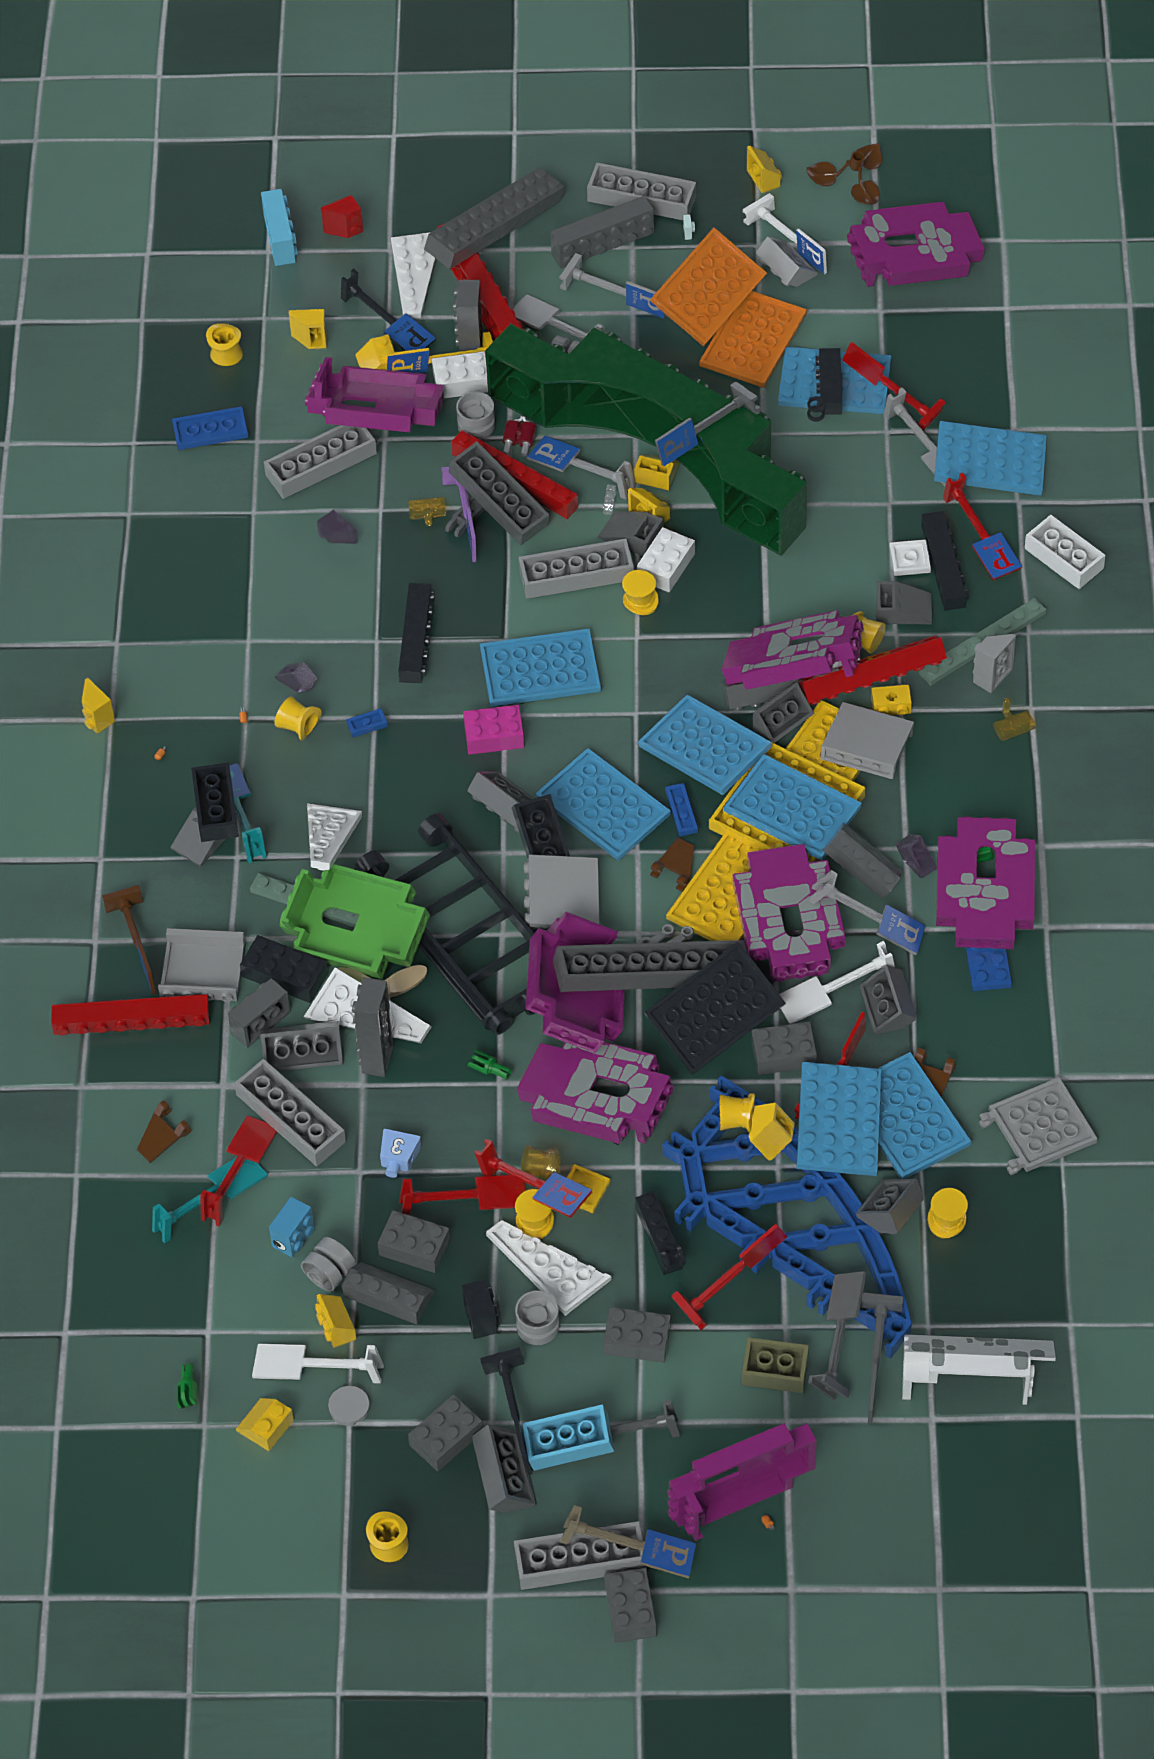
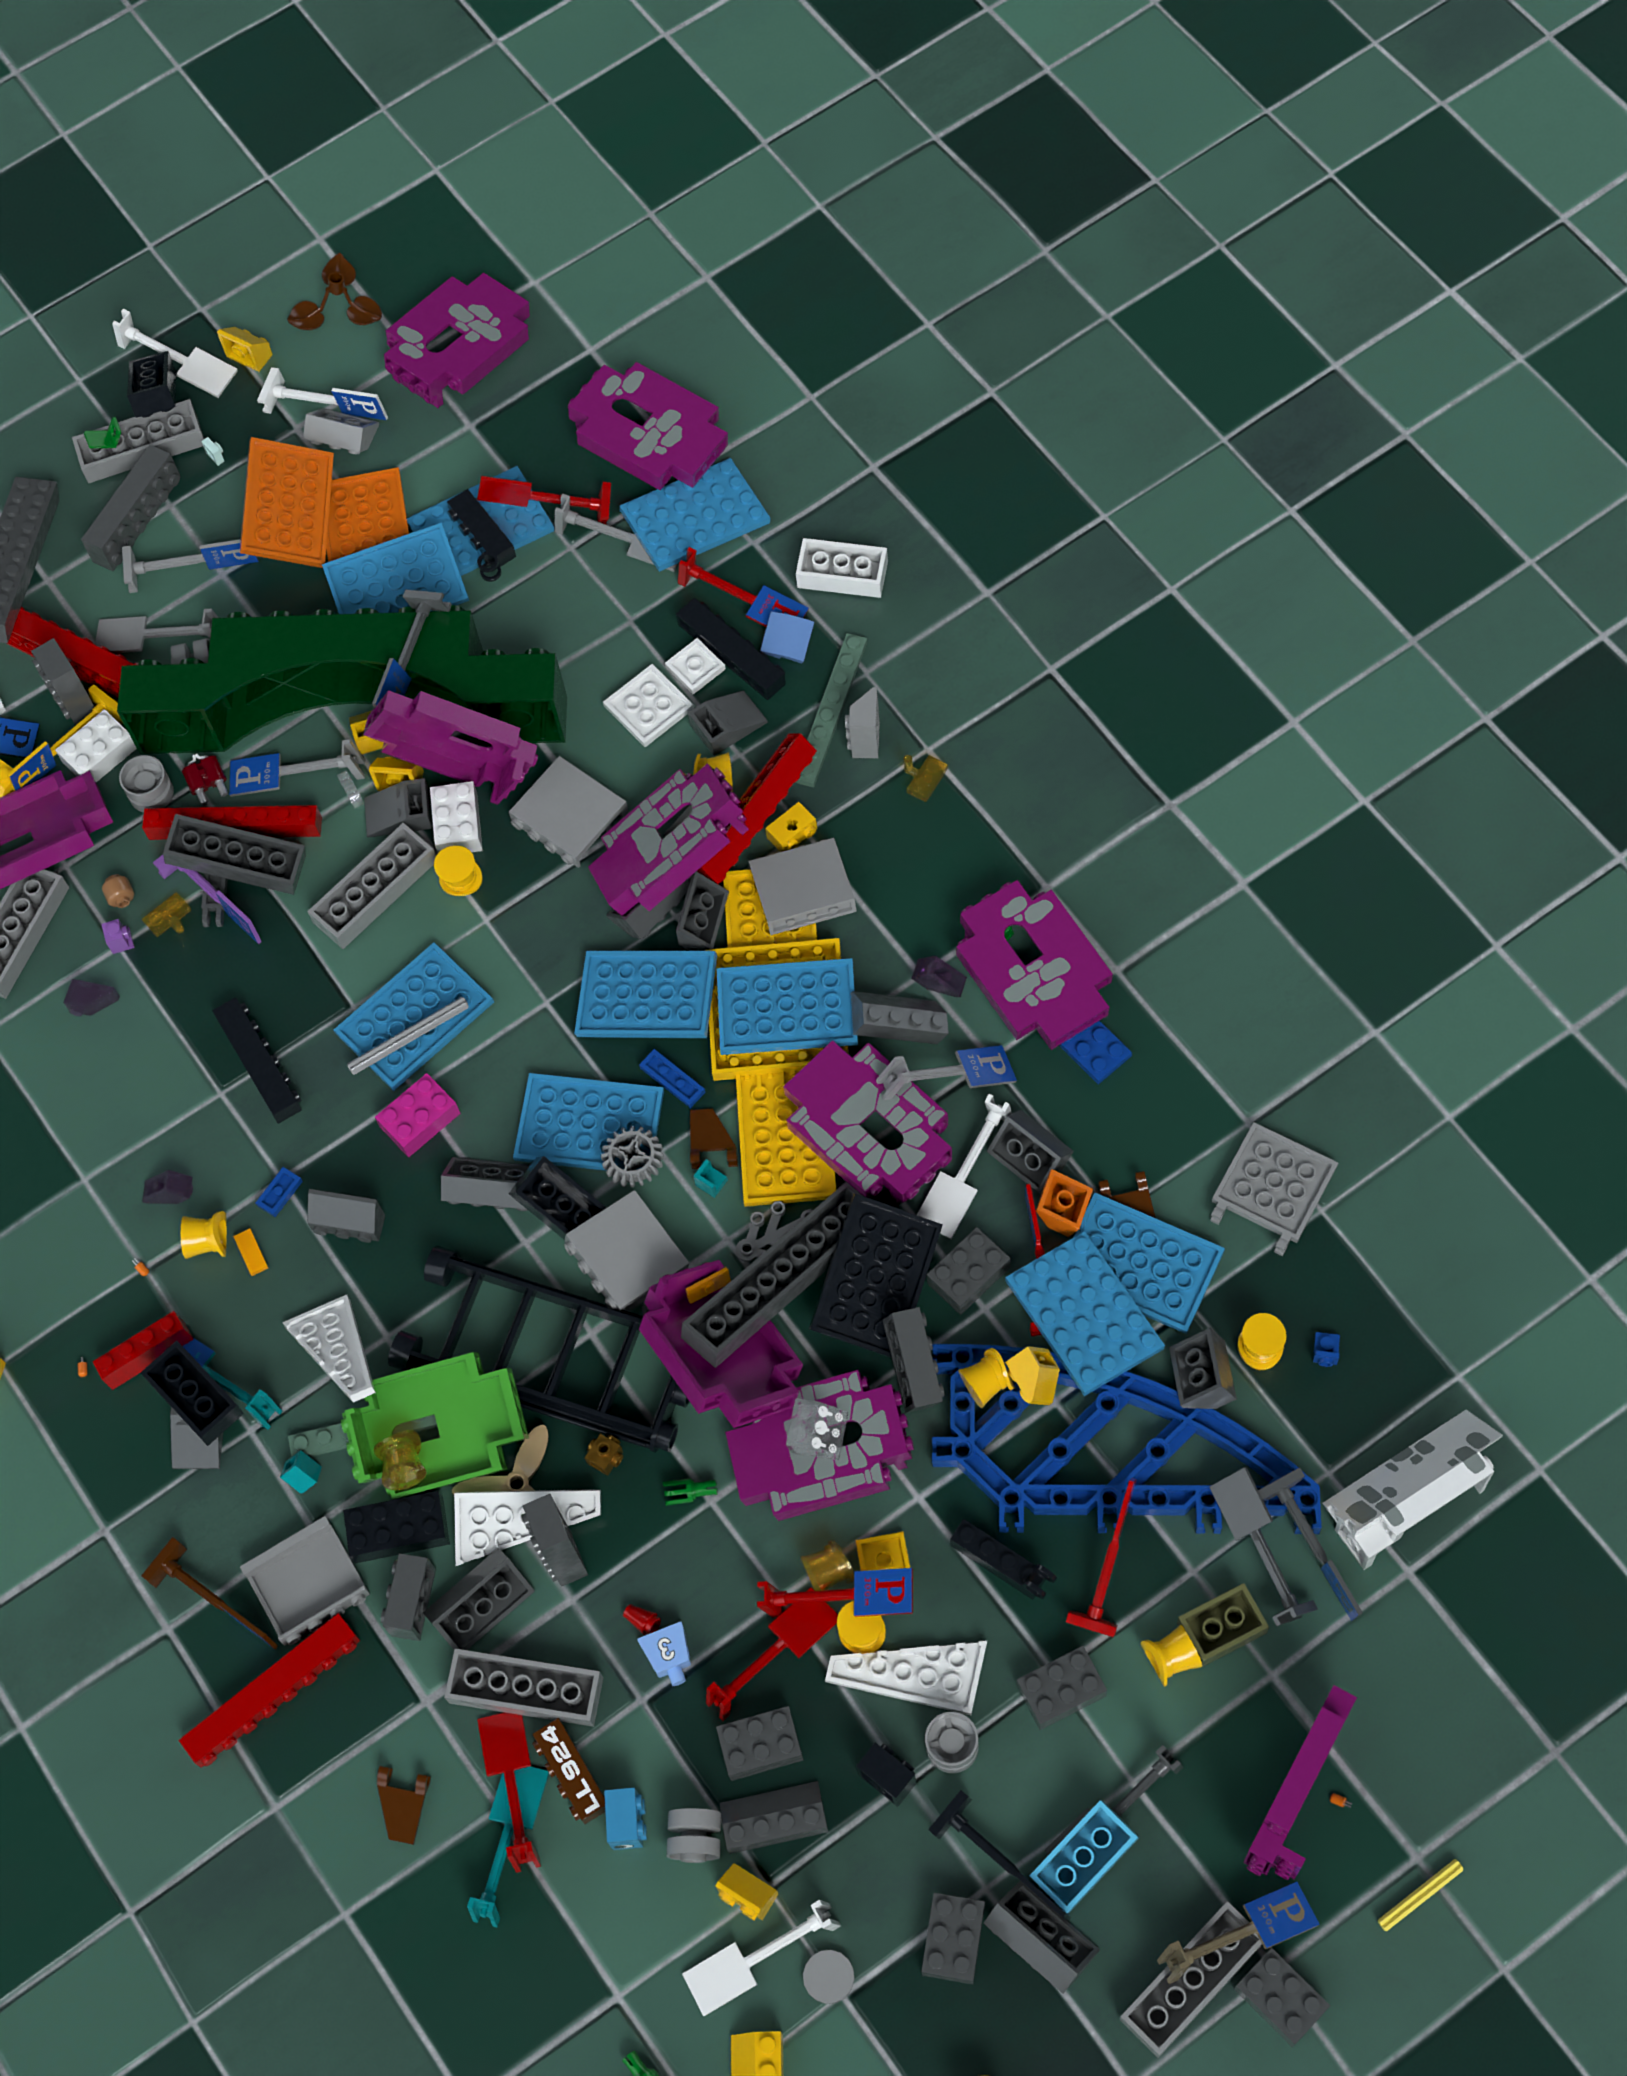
camera: 30 degrees left, 10 degrees up
none -> green bracket [84,417,121,449]
none -> red brick [93,1311,193,1390]
none -> medium lavender brick [101,919,134,954]
none -> medium nougat head [102,874,135,908]
none -> white piece [112,309,238,398]
none -> black brick [127,351,177,418]
none -> light orange piece [233,1228,268,1276]
none -> teal panel [280,1450,322,1494]
none -> dark grey slope [307,1189,385,1243]
none -> dark azure plate [322,522,470,614]
none -> light grey axle [347,997,469,1075]
none -> magenta panel [363,690,538,805]
none -> clear yellow hat [373,1430,426,1490]
none -> light grey panel [509,756,629,868]
none -> reddish brown brick [532,1718,605,1824]
none -> magenta panel [568,362,728,490]
none -> pearl gold brick [585,1434,623,1476]
none -> light grey gear [601,1126,664,1188]
none -> white plate [603,664,694,747]
none -> red cone [623,1604,661,1635]
none -> light orange piece [685,1267,731,1304]
none -> teal panel [693,1159,728,1198]
none -> medium blue slope [759,612,814,664]
none -> clear slope [786,1398,848,1460]
none -> dark grey brick [883,1307,944,1413]
none -> orange slope [1036,1169,1093,1237]
none -> yellow hat [1140,1624,1202,1687]
none -> blue bracket [1313,1332,1340,1367]
none -> light yellow axle [1378,1859,1463,1931]

